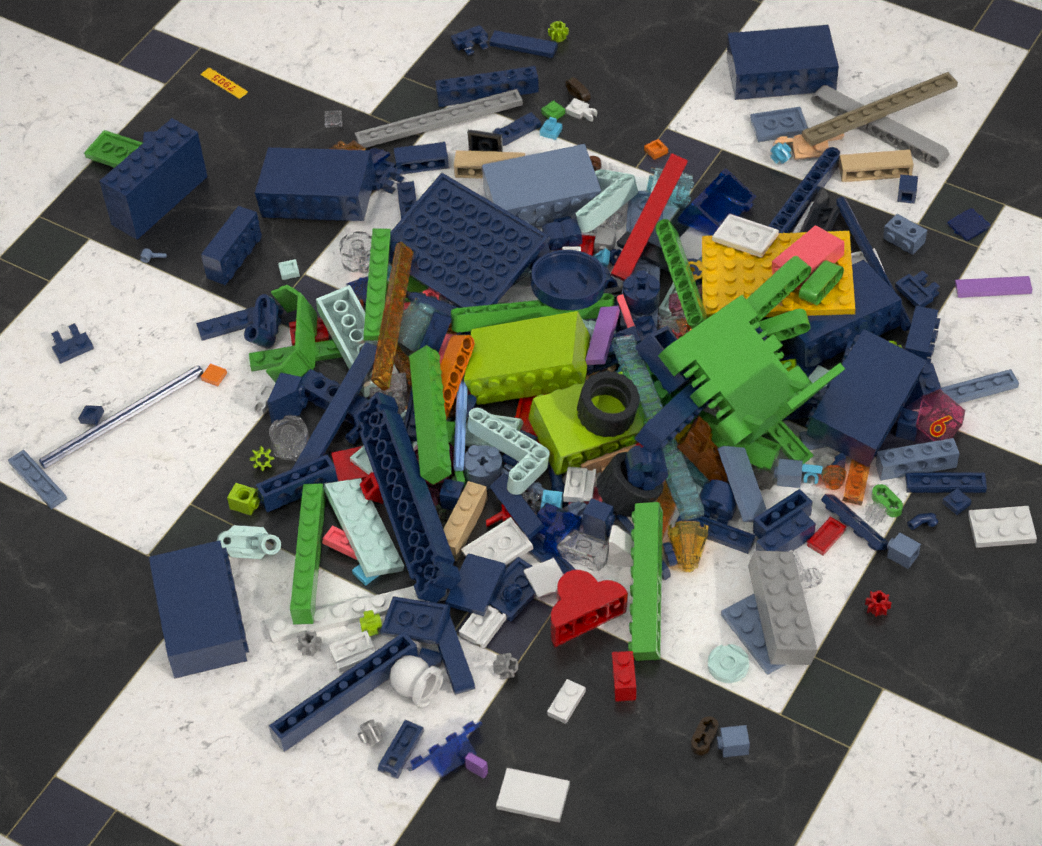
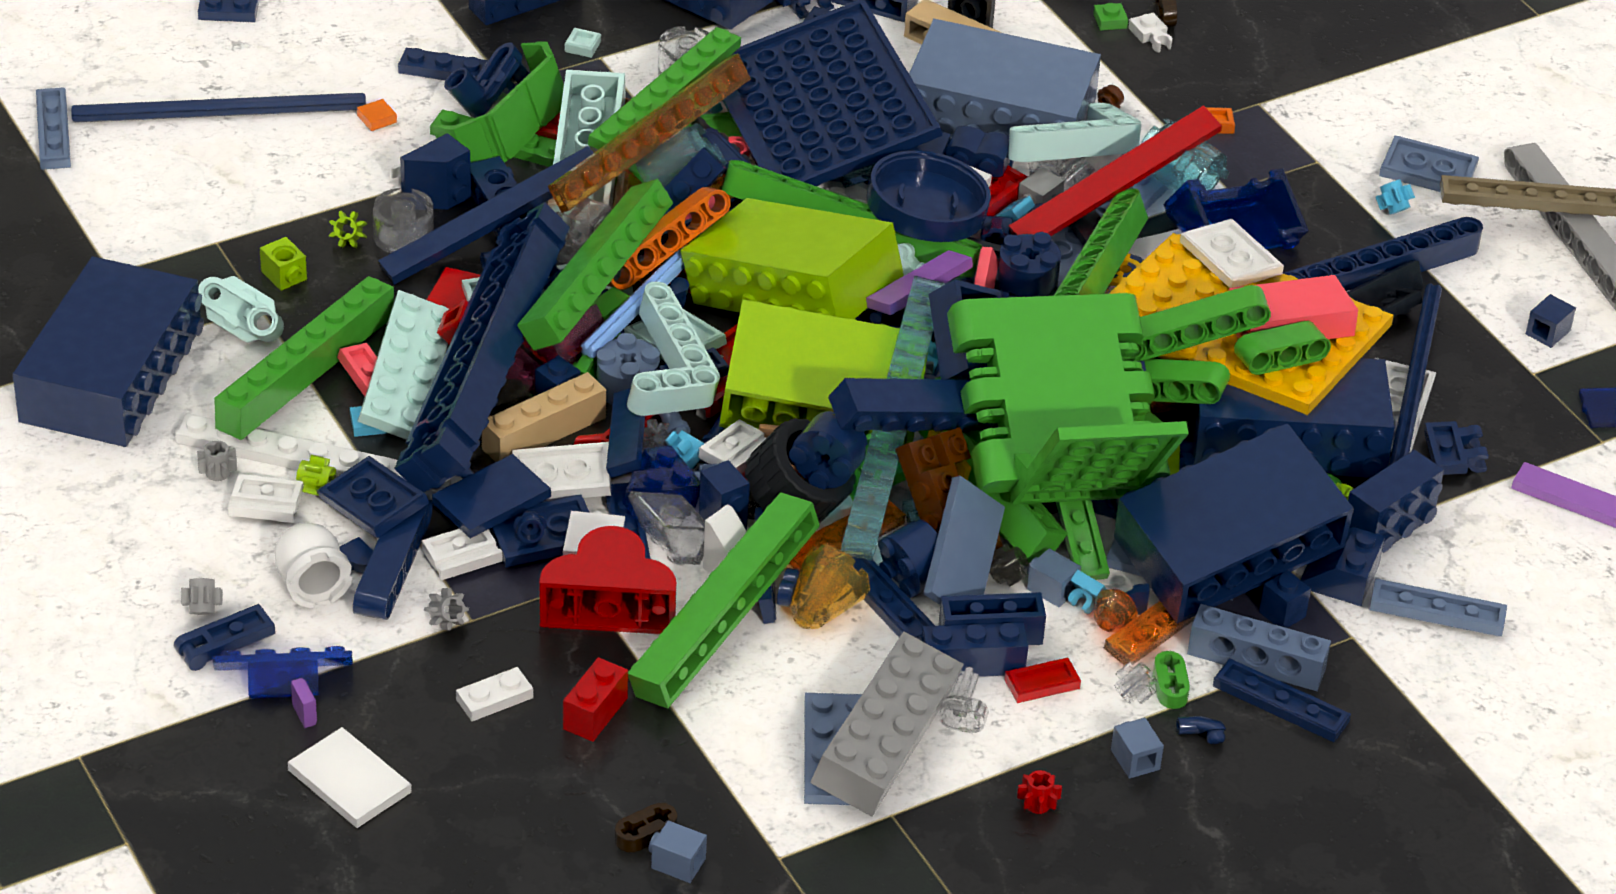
camera: 25 degrees right, 10 degrees down
dark blue plate [78,405,105,425] -> none
dark blue brick [256,454,338,512] -> none
dark blue brick [268,632,418,752] -> none
dark blue plate [492,113,541,146] -> none
medium azure tile [540,117,562,140] -> none
black tyre [577,371,640,437] -> none
light aqua tile [708,644,749,683] -> none
dark blue brick [727,24,839,100] -> none
light nougat bracket [773,133,844,160] -> none
dark blue plate [821,494,889,551] -> none
tan brick [839,150,914,182] -> none
sand blue brick [883,213,927,255] -> none
clear pink slope [916,389,966,441] -> none
dark blue plate [942,488,972,515] -> none
white plate [968,506,1037,548] -> none

